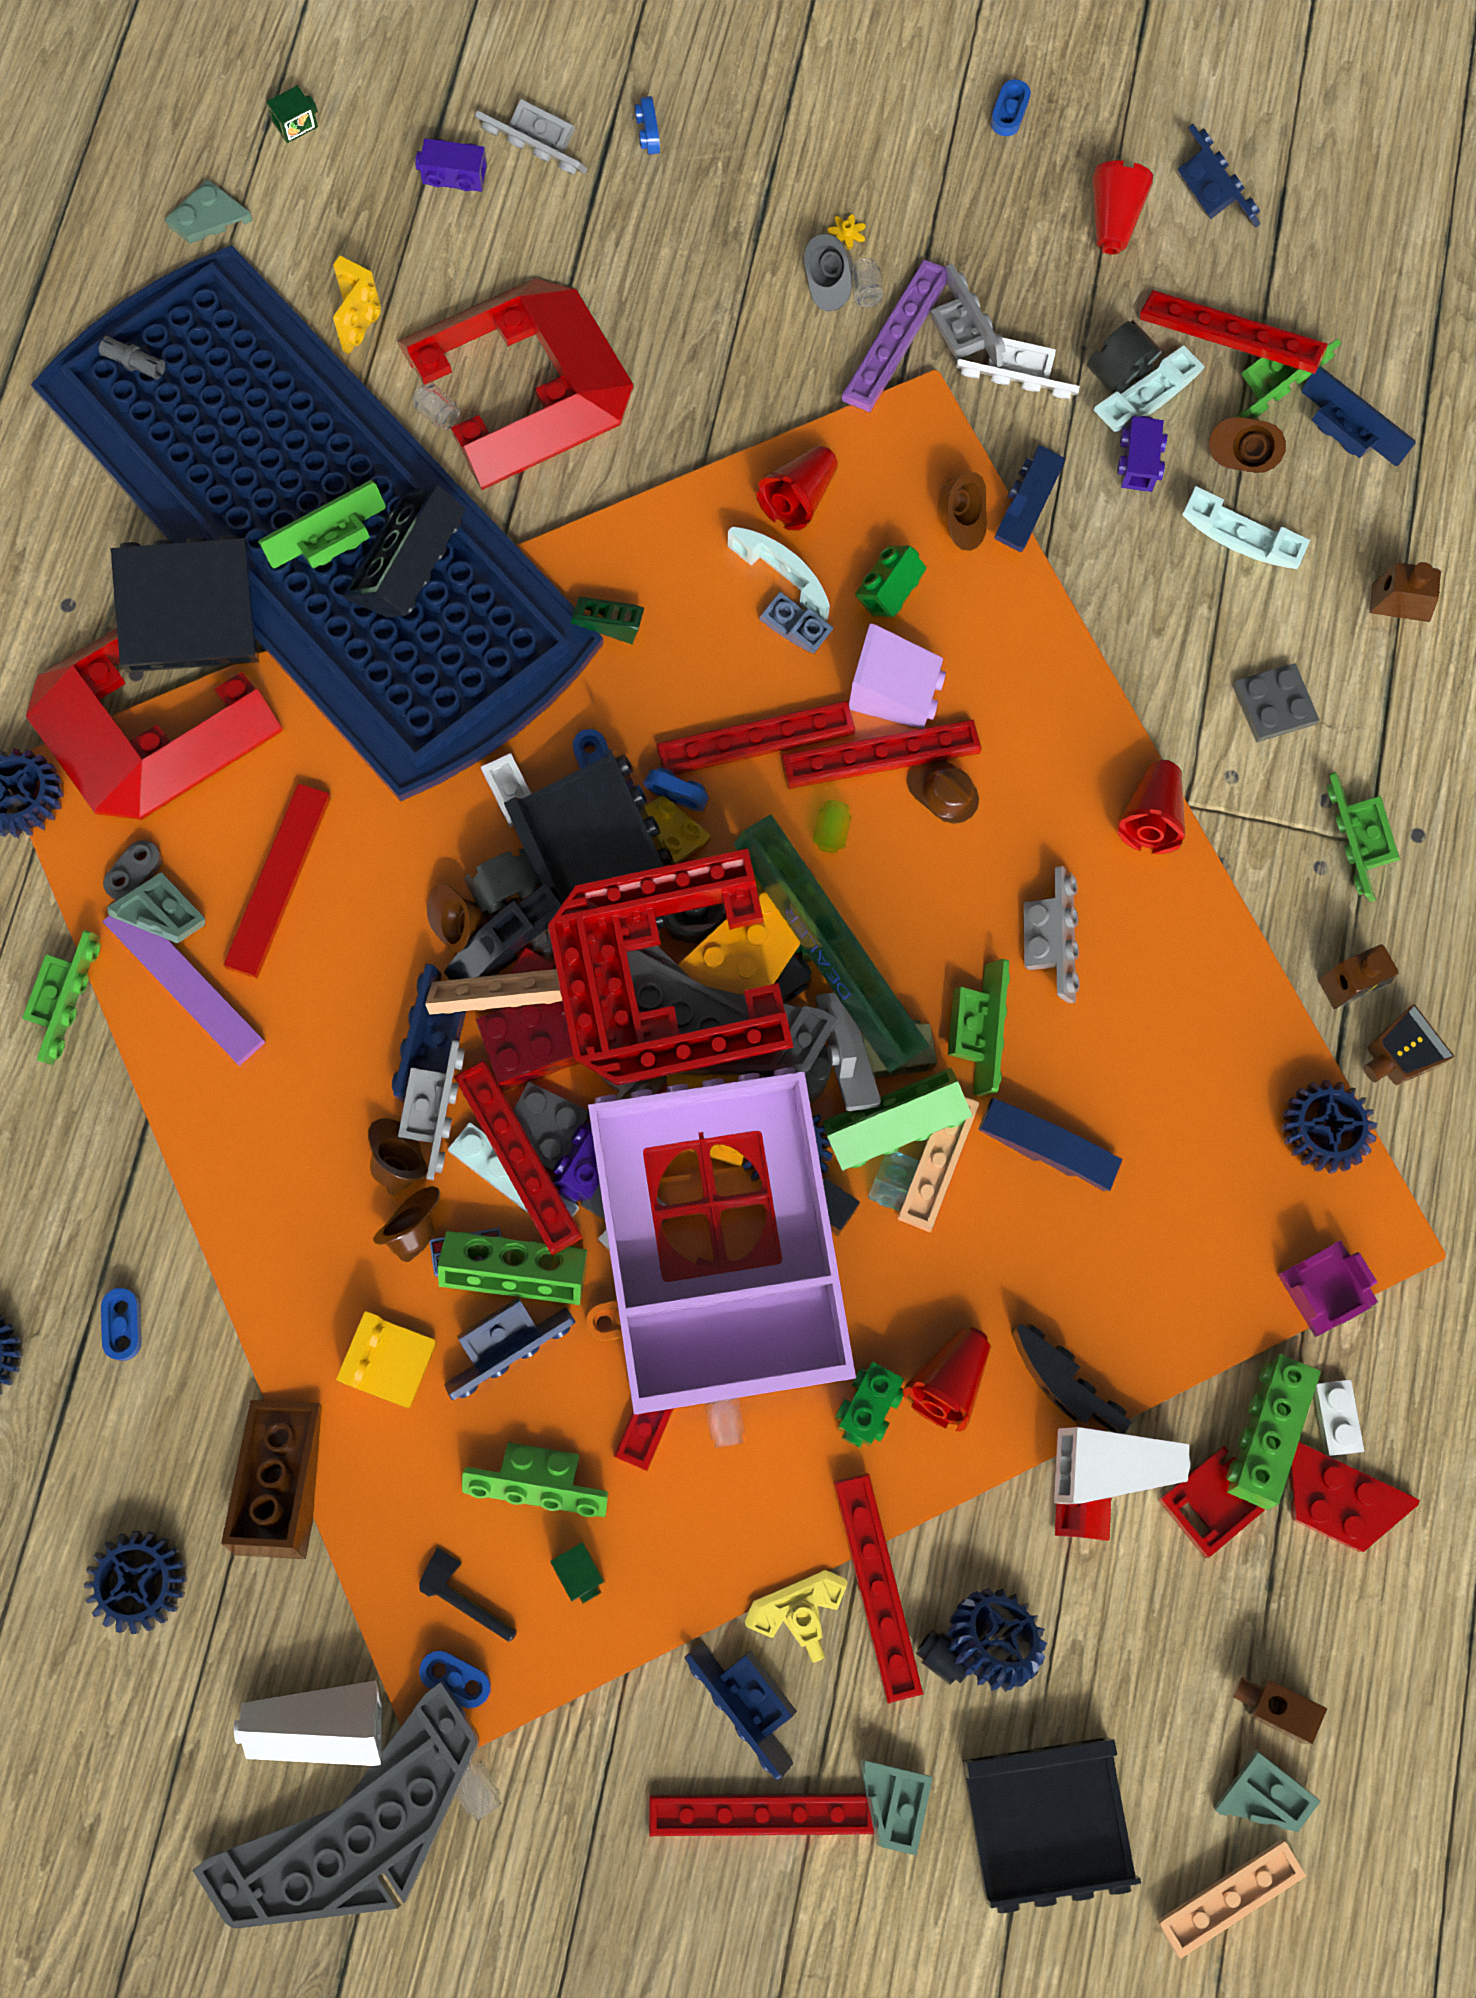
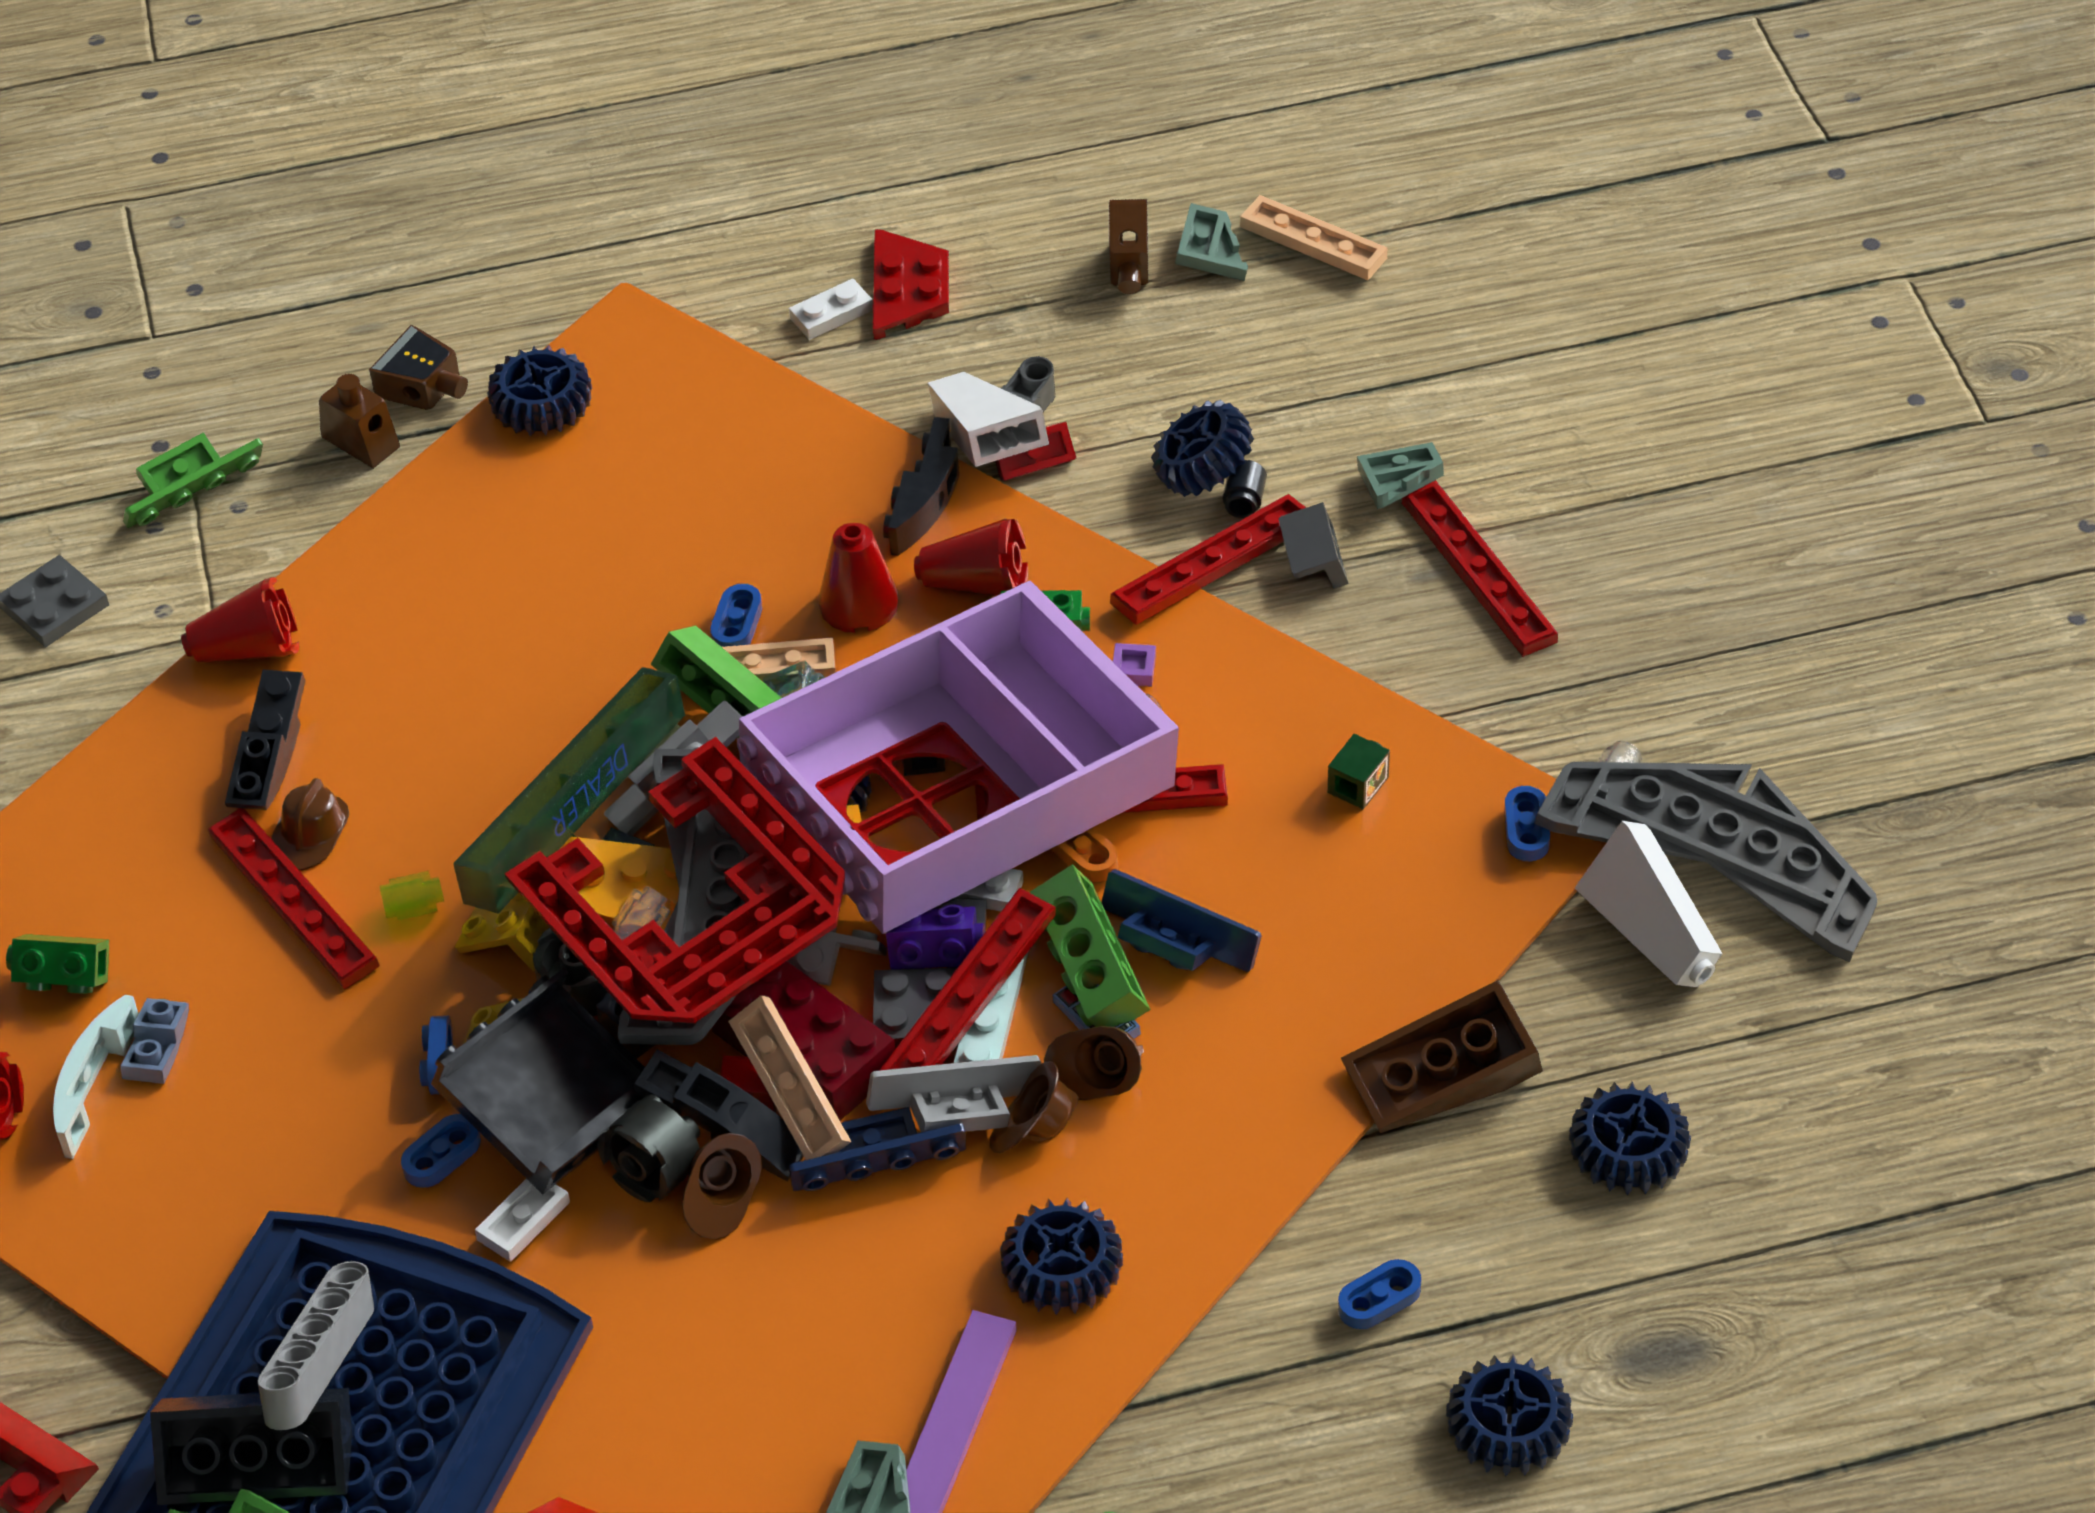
camera: 110 degrees left, 25 degrees down
red tile [223,784,331,979] -> none
yellow bracket [336,1311,436,1408] -> none
black piece [419,1547,517,1642] -> none
bright green bracket [462,1442,608,1517] -> none
dark green slope [570,596,644,645] -> none
red tile [656,700,856,775] -> none
dark blue bracket [684,1642,797,1780] -> none
light yellow piece [744,1570,848,1663] -> none
lavender slope [849,624,946,729] -> none
bright green bracket [948,959,1010,1096] -> none
black panel [962,1737,1141,1913] -> none
dark blue slope [978,1098,1123,1191] -> none
light grey bracket [1024,866,1080,1003] -> none
red container [1158,1445,1266,1558] -> none
bright green brick [1226,1354,1321,1510] -> none
magenta panel [1278,1240,1378,1337] -> none
none -> black slope [225,669,306,810]
none -> light grey beam [258,1261,374,1430]
none -> clear brick [611,886,670,940]
none -> blue plate [710,584,762,647]
none -> red cone [819,523,898,633]
none -> dark blue gear [1000,1198,1123,1316]
none -> dark grey piece [1001,356,1056,413]
none -> medium lavender plate [1113,643,1156,687]
none -> dark grey panel [1279,502,1349,589]

